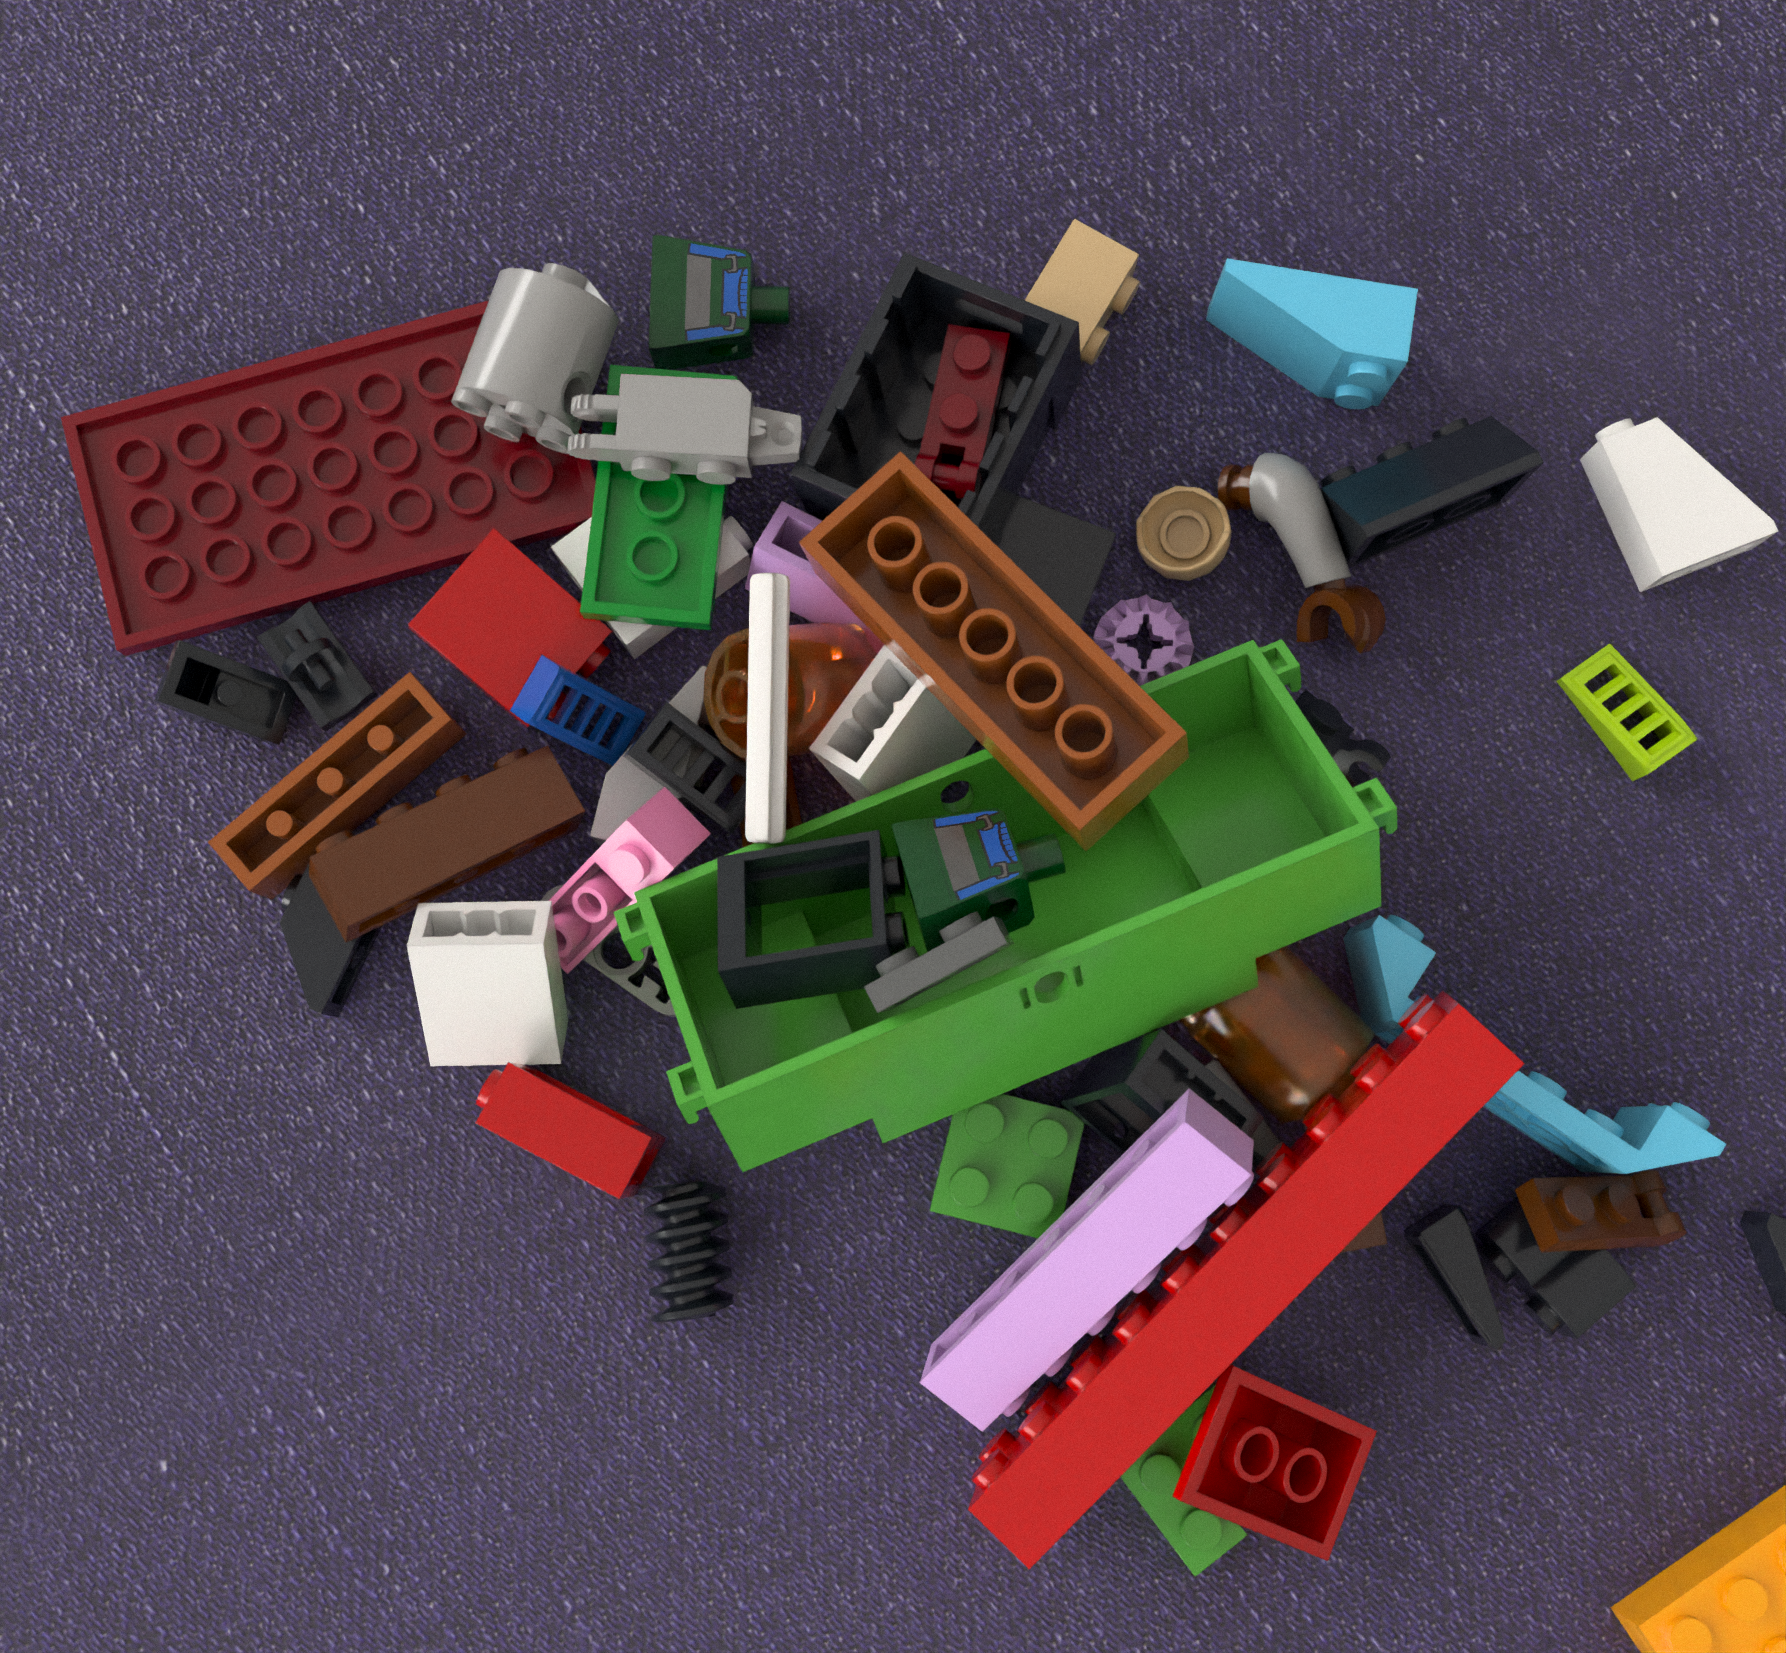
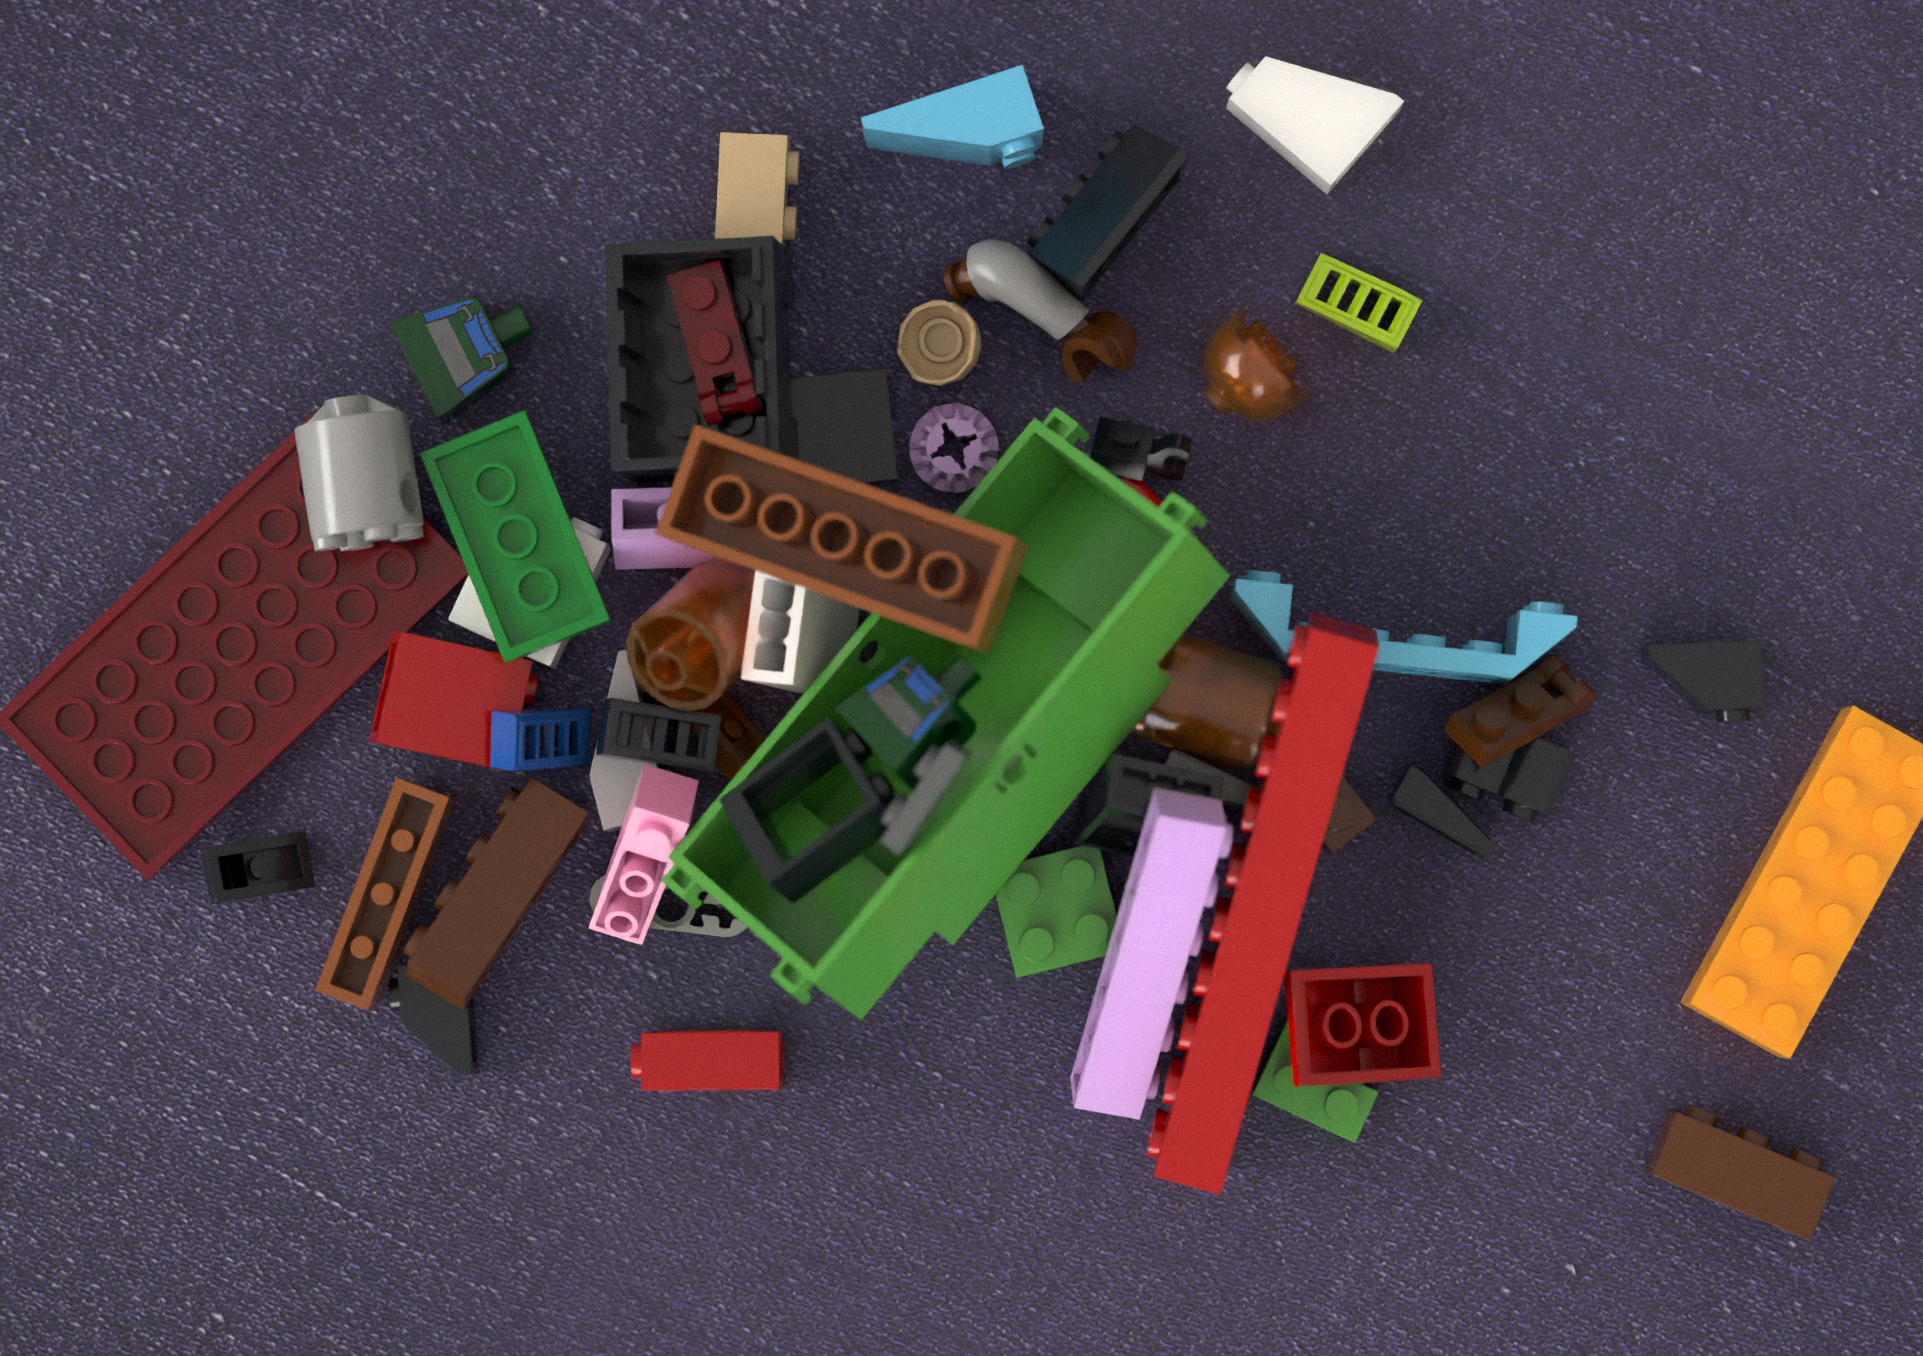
camera: 20 degrees left, 5 degrees up
black hips [257,601,378,732] -> none
white brick [407,901,568,1066] -> none
light grey hinge [567,374,803,485] -> none
black piece [642,1181,734,1322] -> none
white axle [745,573,790,844] -> none
none -> clear orange cylinder [1204,309,1311,422]

